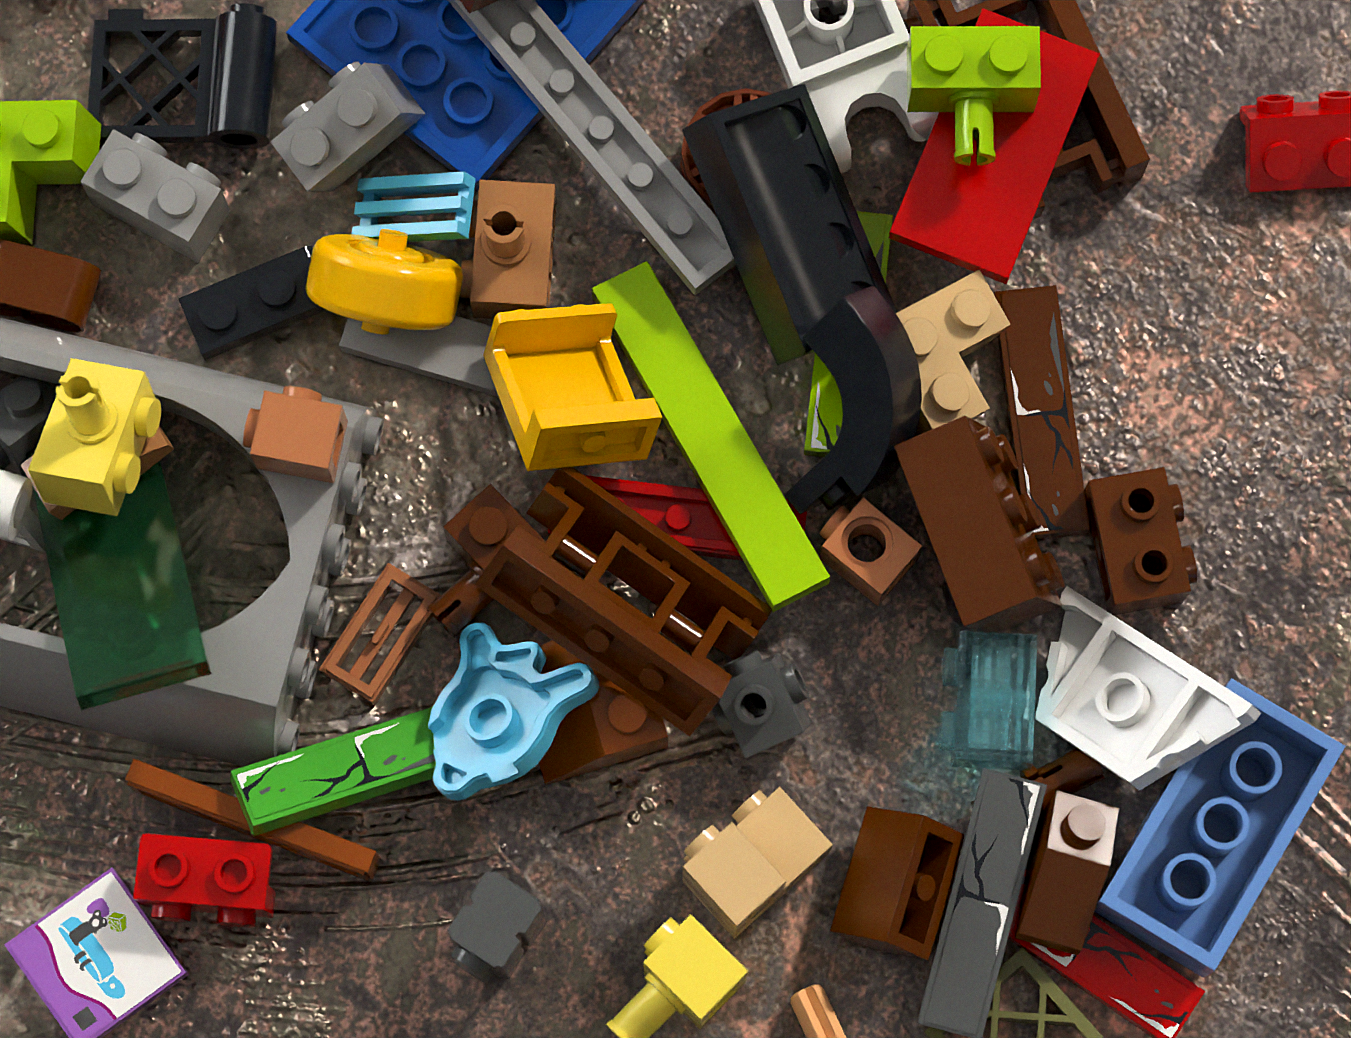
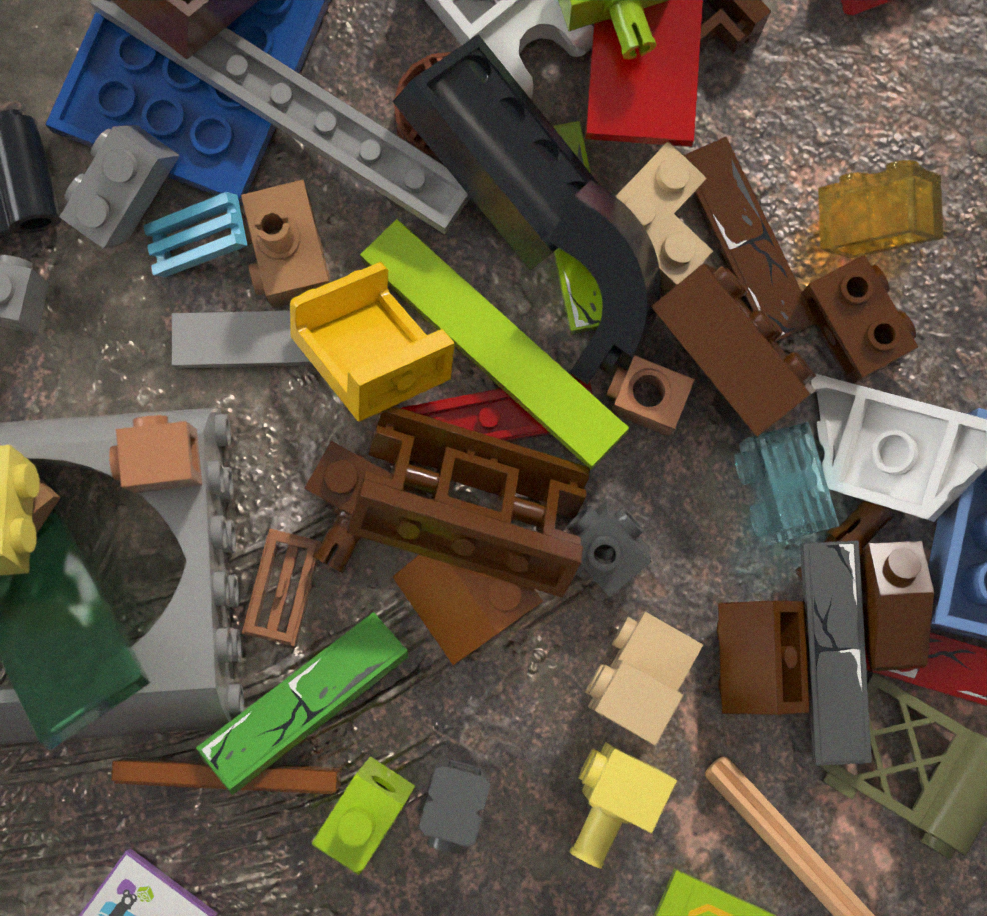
camera: 20 degrees left, 5 degrees up
red bracket [133,834,276,928] -> none
black hinge [178,246,326,361] -> none
yellow wheel [306,229,463,335] -> none
medium azure tile [428,622,599,800] -> none
none -> lime torso [311,756,415,876]
none -> clear yellow brick [818,160,944,259]

